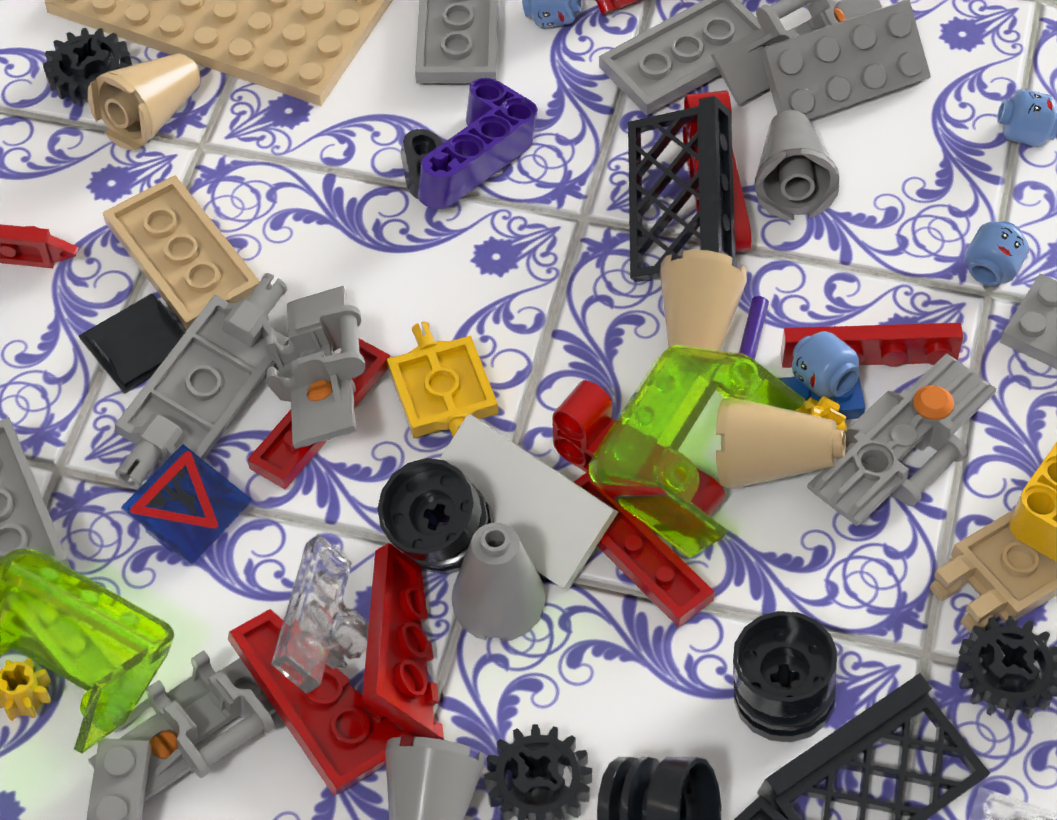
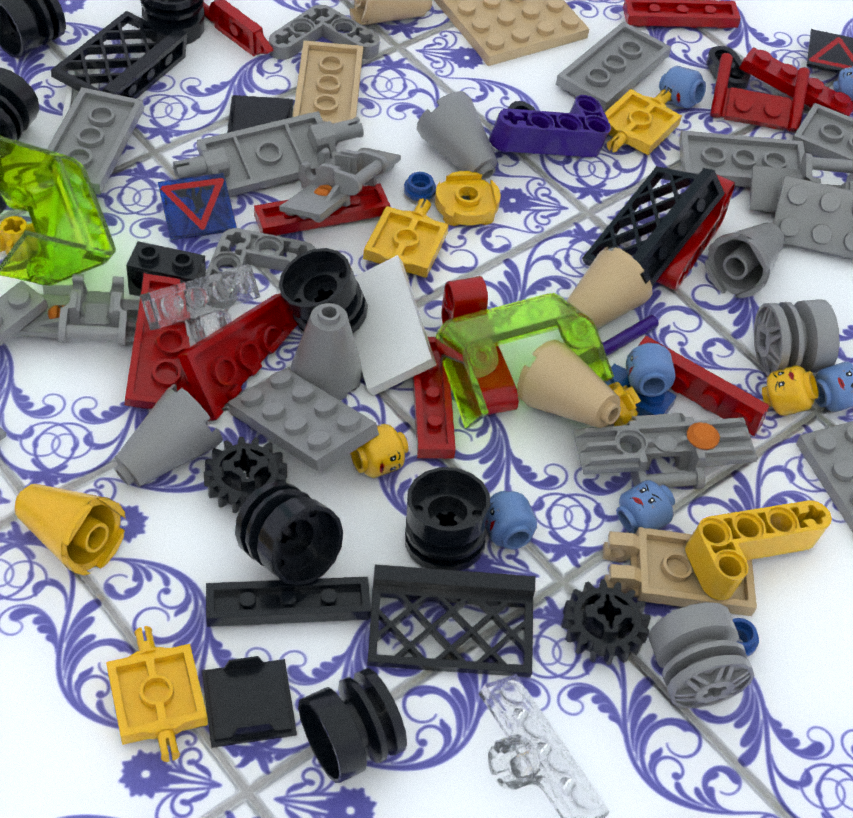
camera: 30 degrees right, 5 degrees down
none -> black brick [126,241,206,309]
none -> light grey beam [201,228,316,310]
none -> light grey plate [228,368,379,473]
none -> light grey beam [269,5,380,60]
none -> yellow head [350,424,409,478]
none -> blue plate [404,172,436,201]
none -> light grey cone [416,91,498,180]
none -> yellow plate [435,171,501,226]
none -> medium blue head [487,491,537,549]
none -> yellow plate [605,89,682,155]
none -> medium blue head [616,480,675,534]
none -> light grey wheel [753,299,840,376]
none -> yellow head [762,366,819,416]

